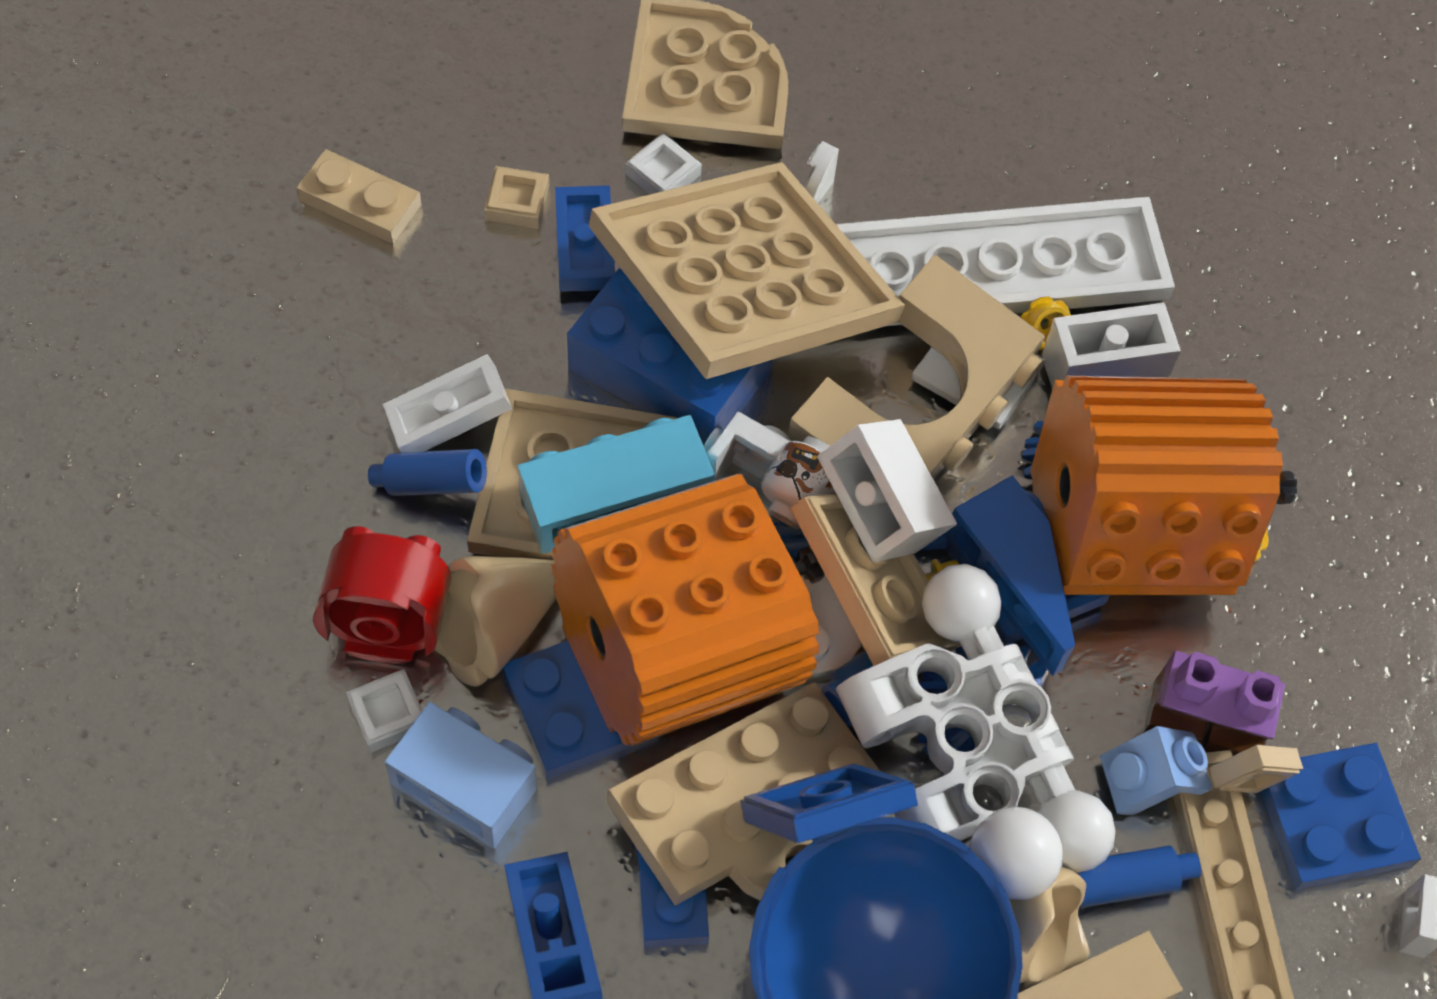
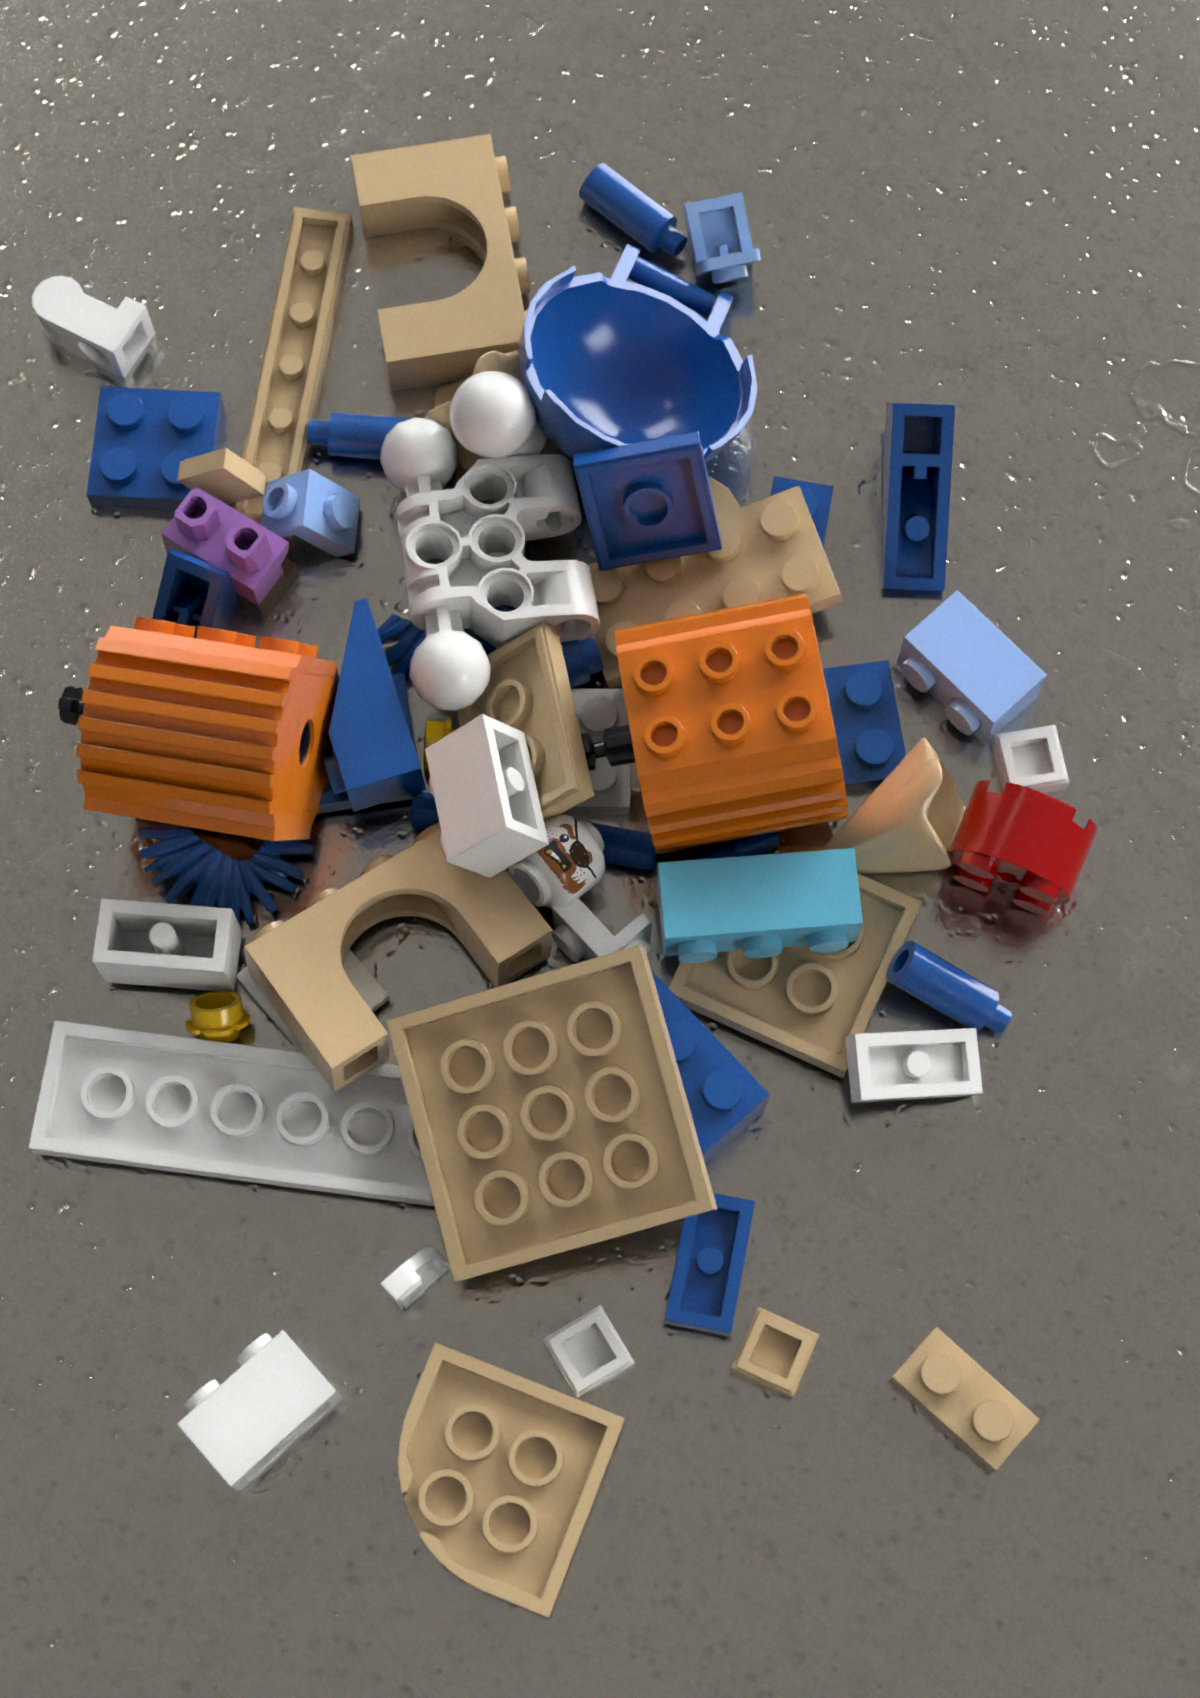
camera: 160 degrees left, 10 degrees up
none -> blue slope [152,549,241,639]
none -> white brick [177,1330,343,1492]

